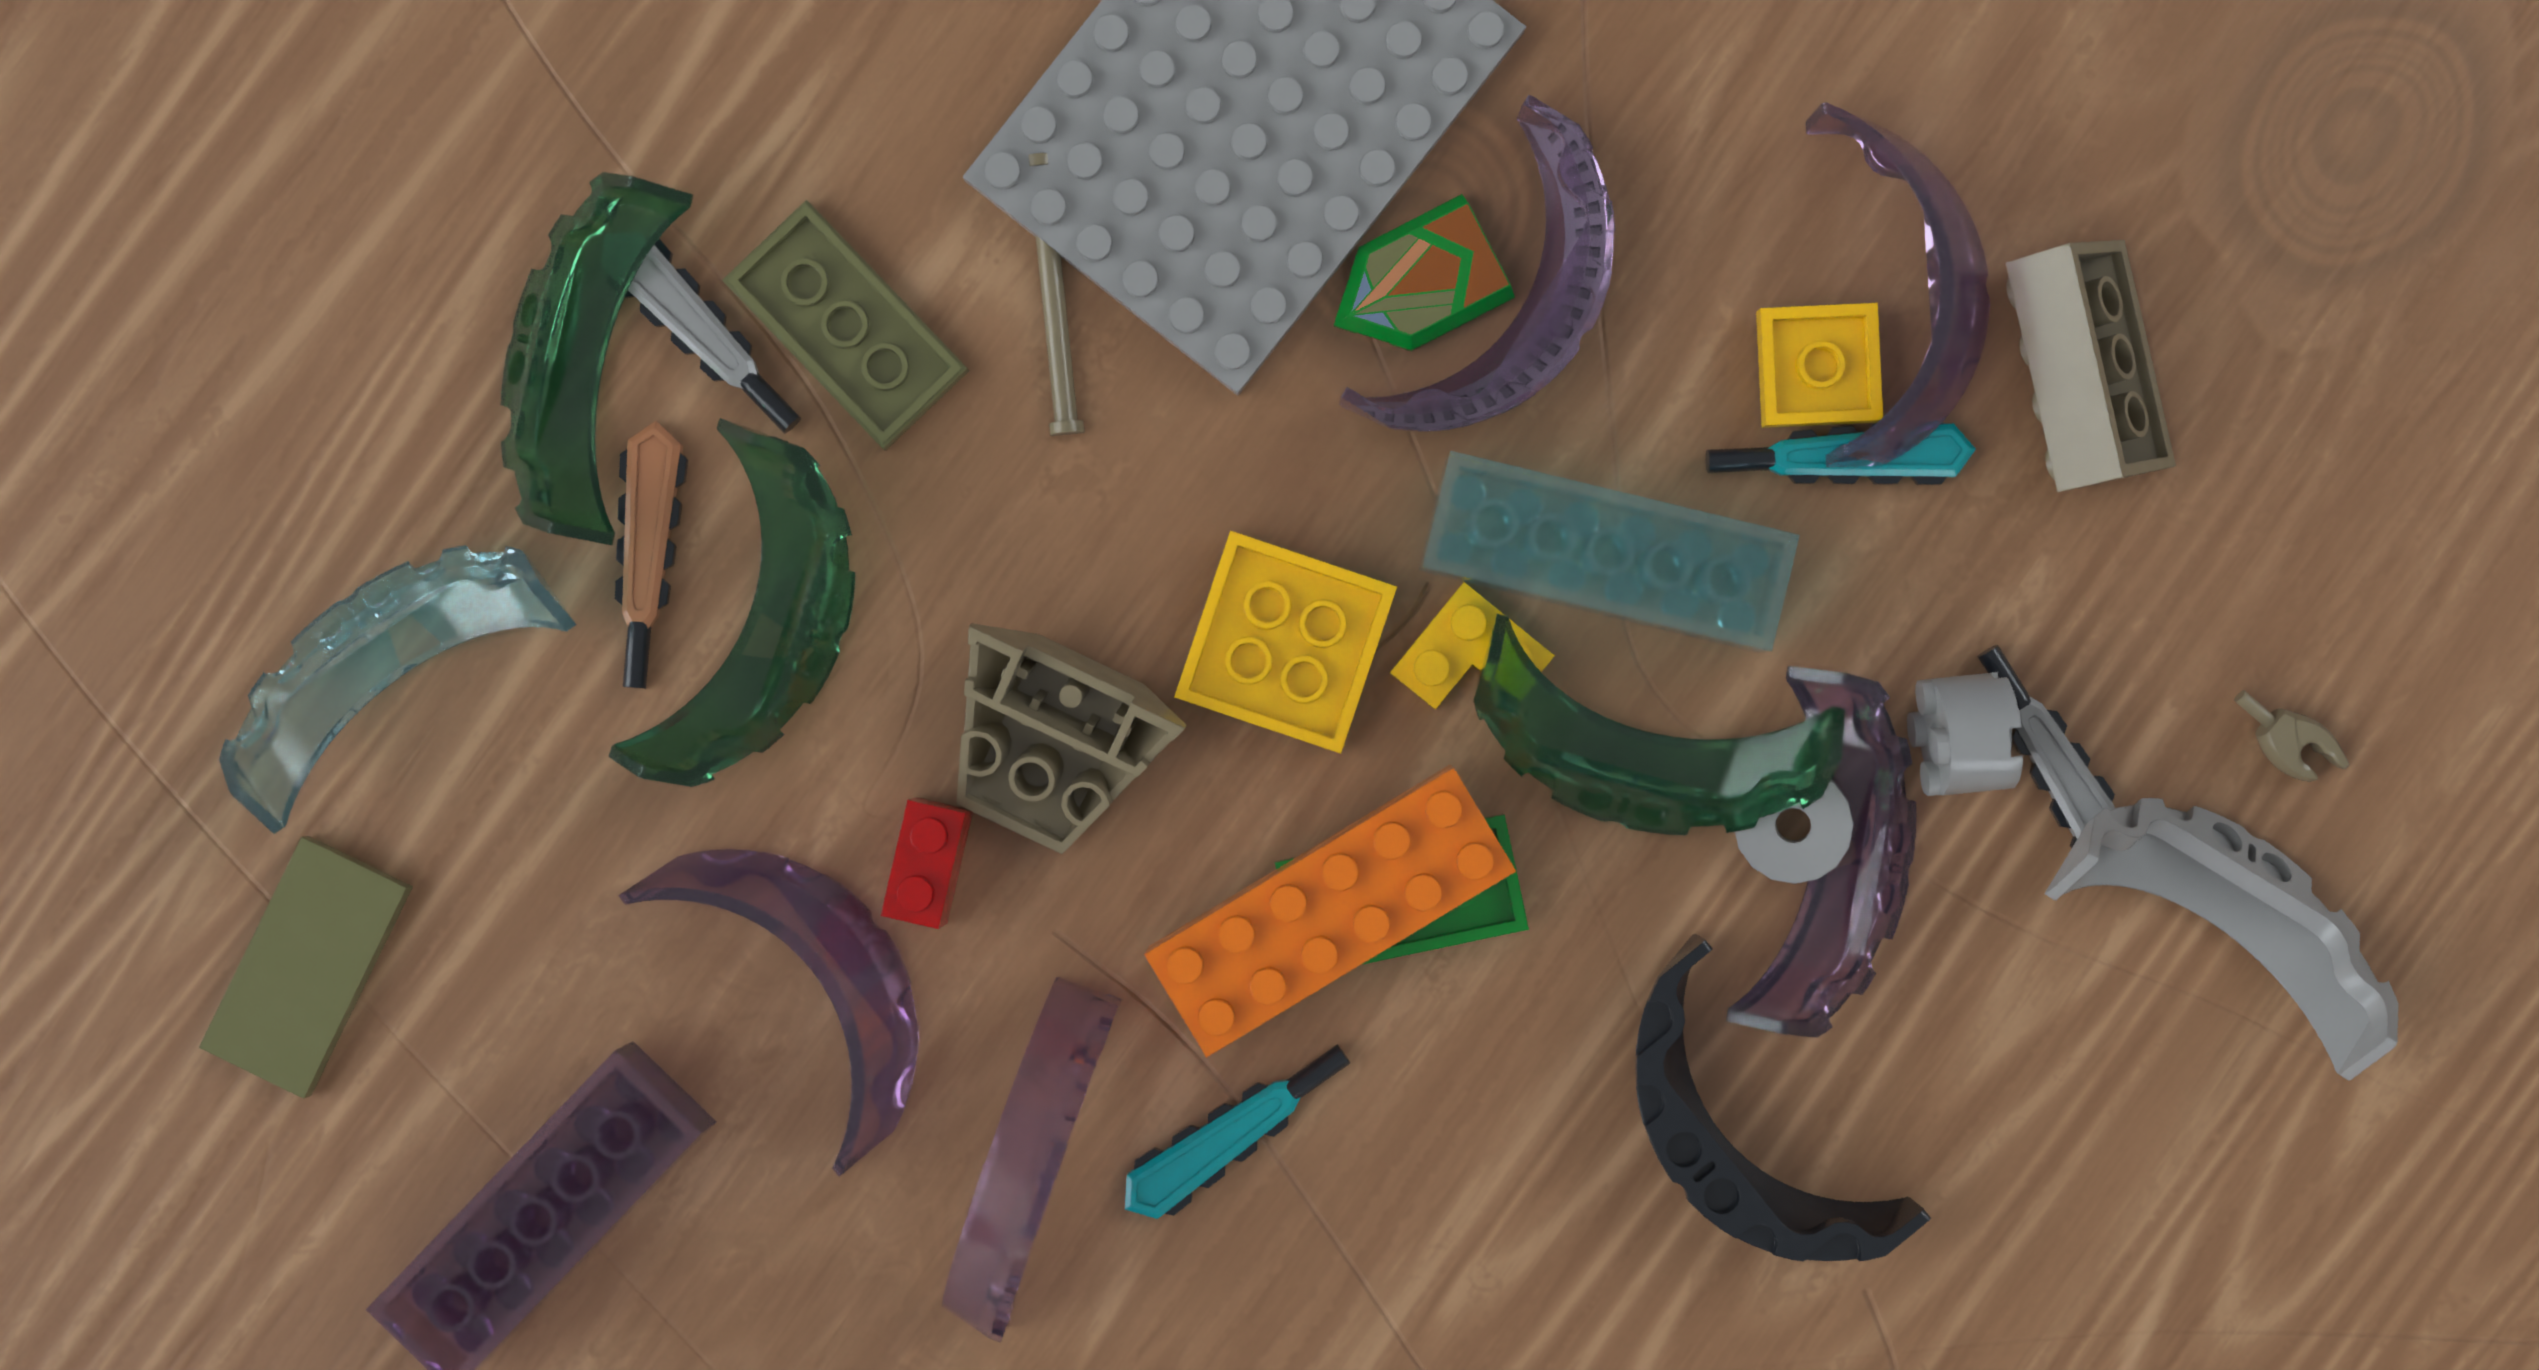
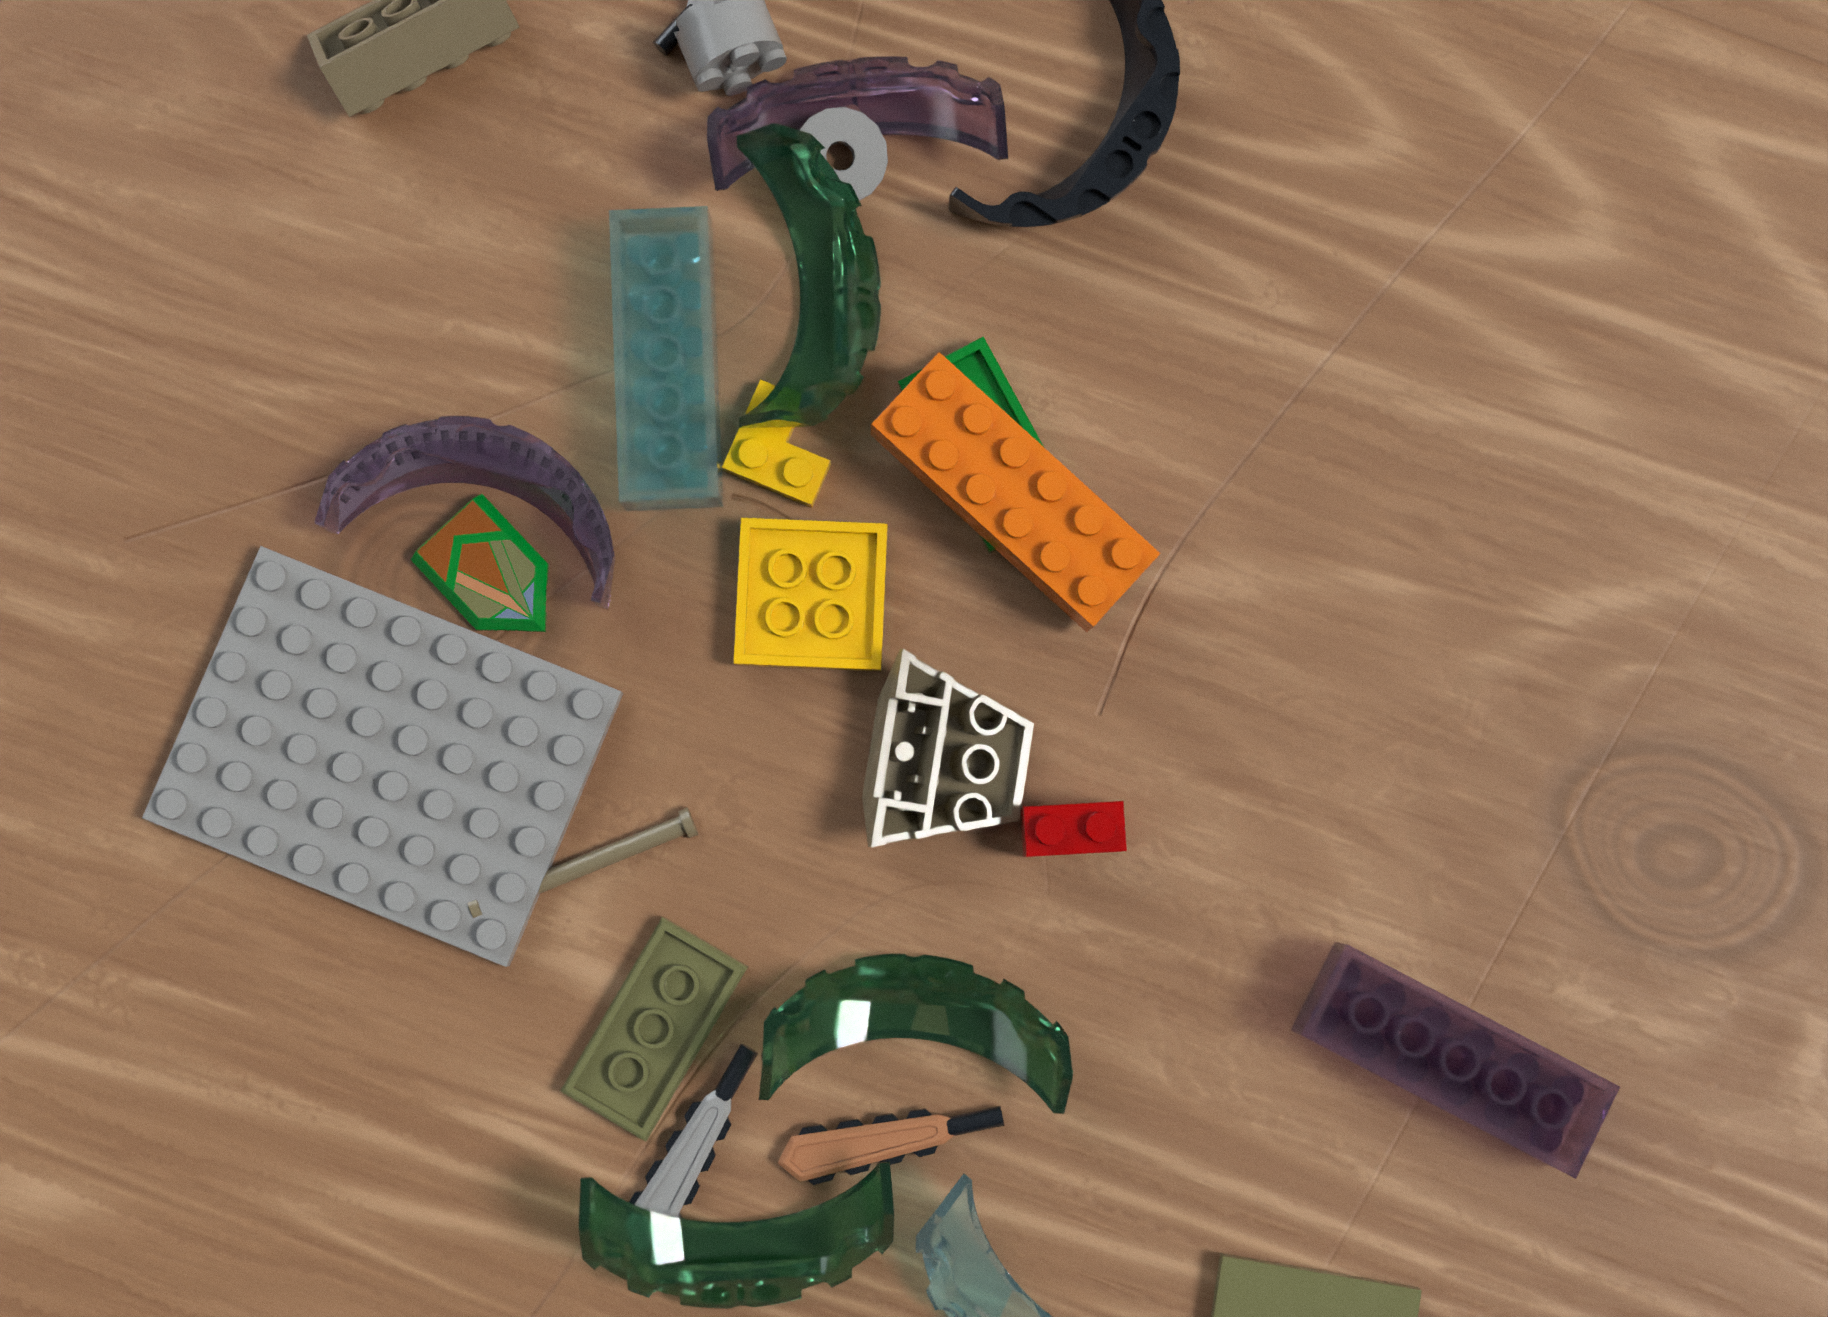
camera: 110 degrees left, 5 degrees down
clear purple windscreen [619,849,919,1177] -> none
windscreen [942,977,1122,1343] -> none
teal sword [1125,1044,1350,1219] -> none
teal sword [1705,417,1976,485] -> none
yellow plate [1756,303,1883,428] -> none
clear purple windscreen [1805,102,1990,467] -> none

